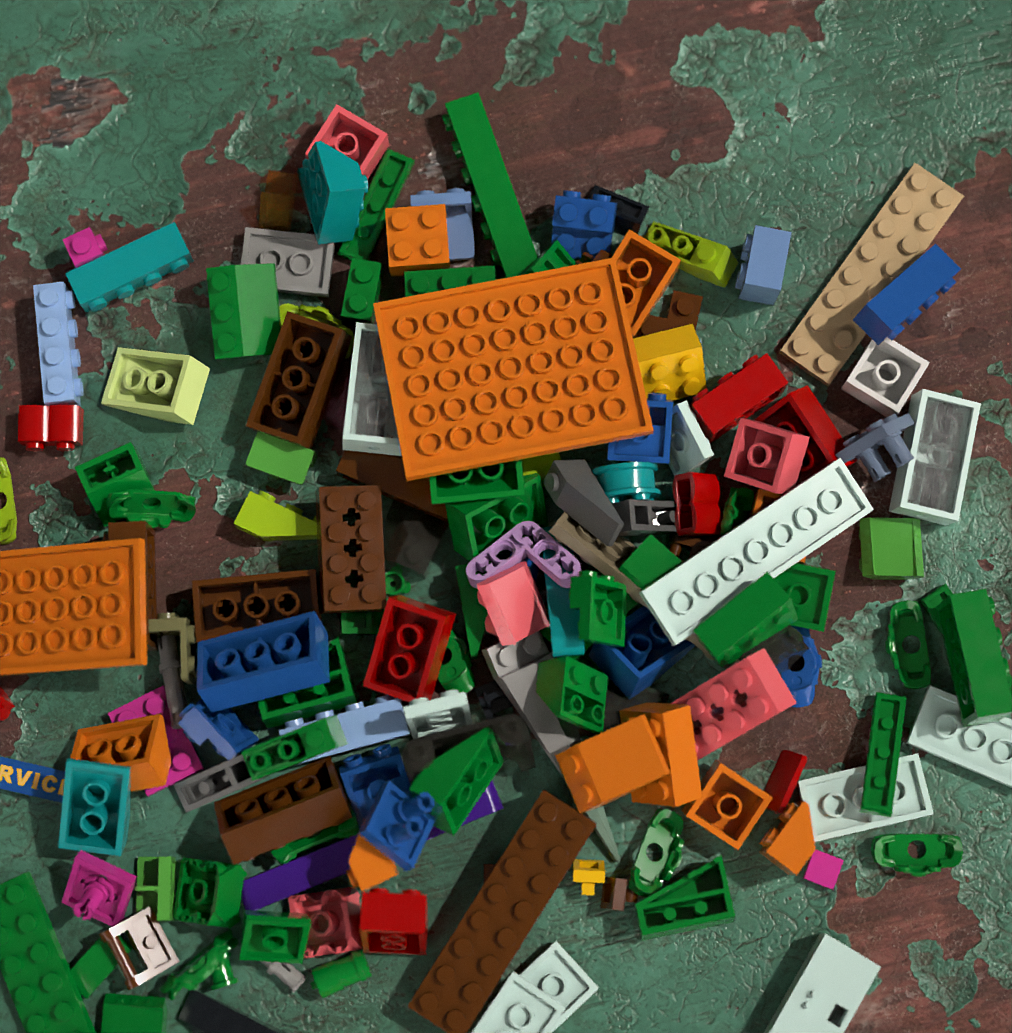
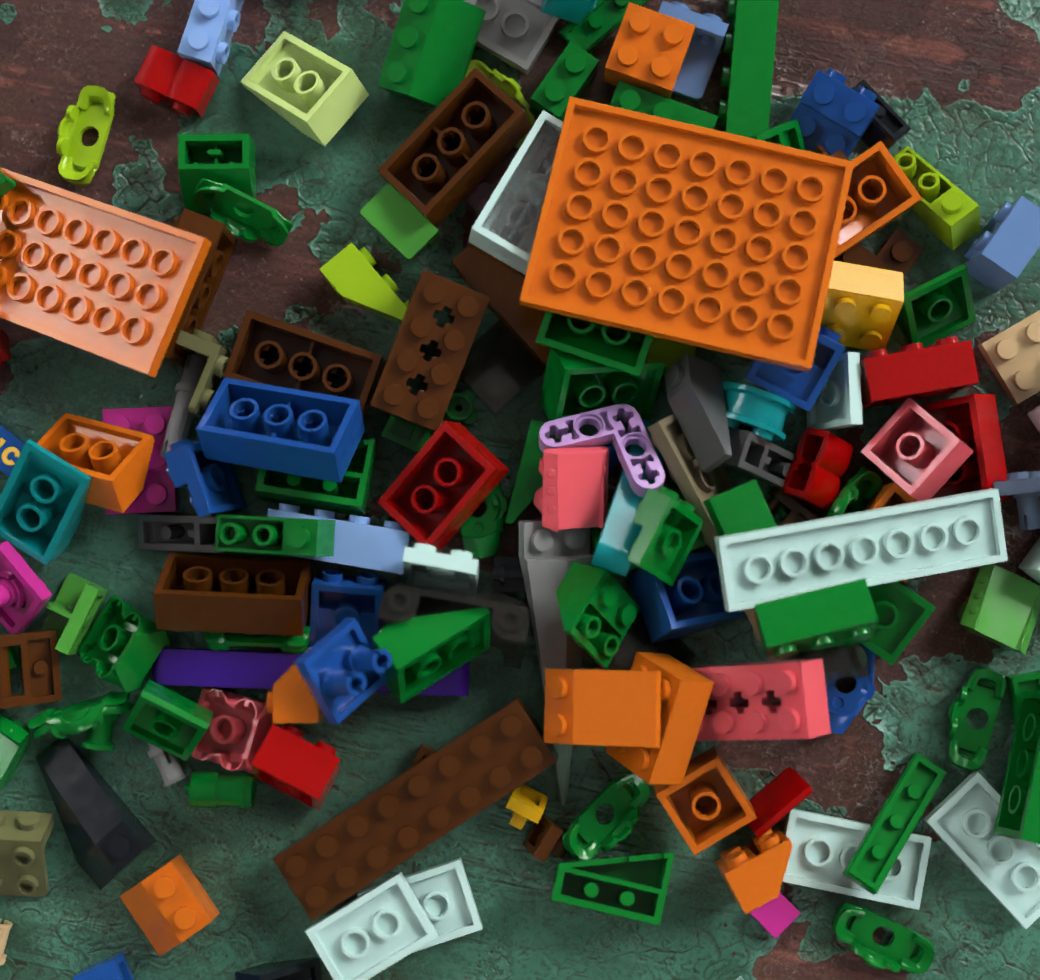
camera: 25 degrees right, 5 degrees up
none -> green slope [896,264,976,348]

